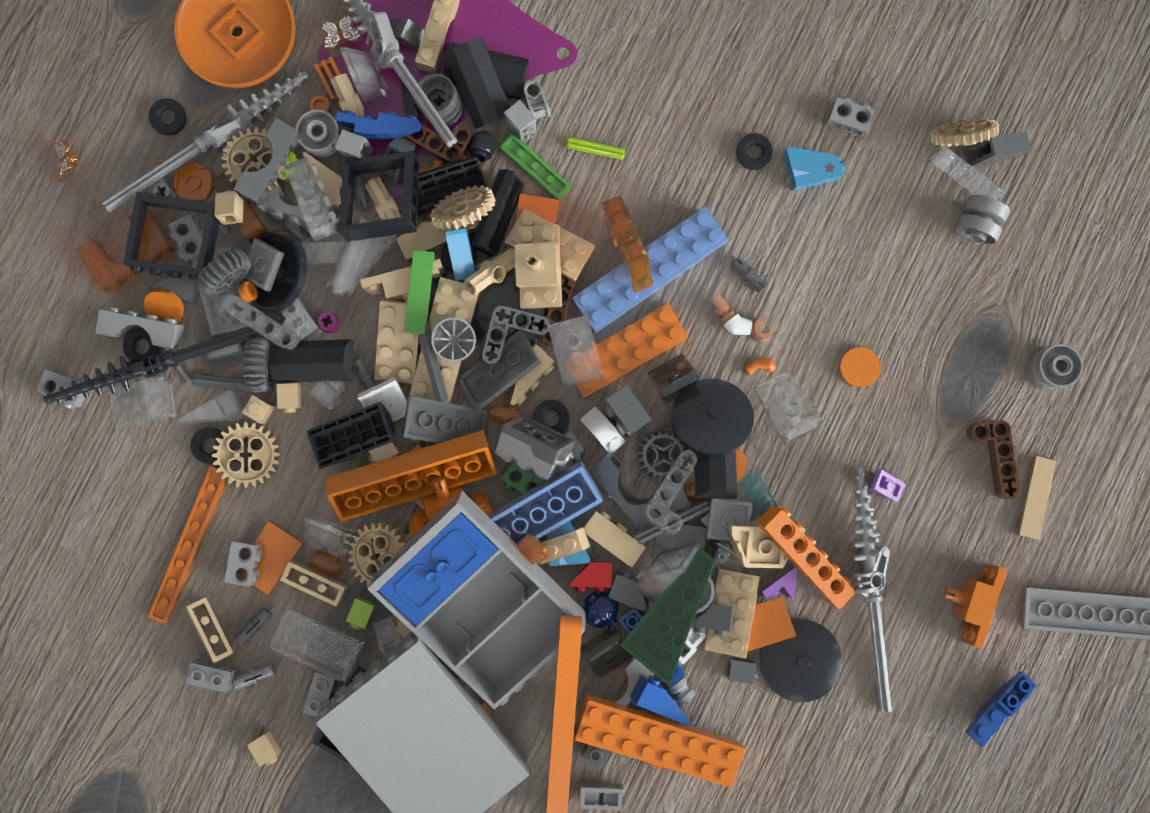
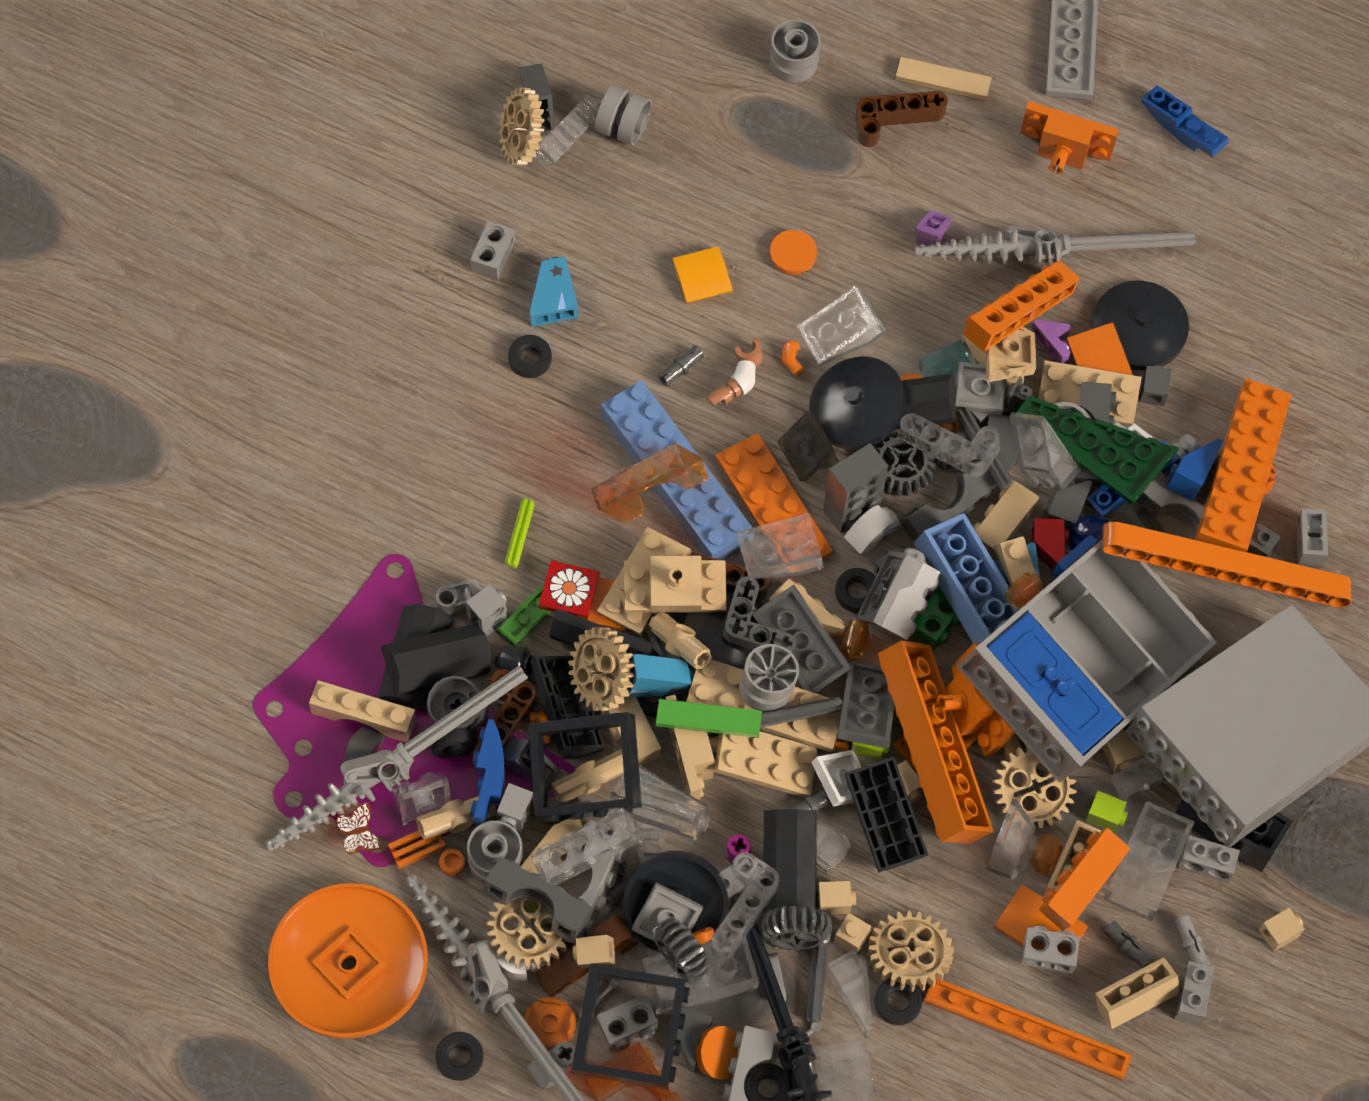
camera: 90 degrees left, 20 degrees down
none -> tile [539,560,600,620]
none -> light orange slope [672,246,733,304]
none -> orange brick [1038,828,1131,930]
none -> blue tile [1052,535,1097,578]

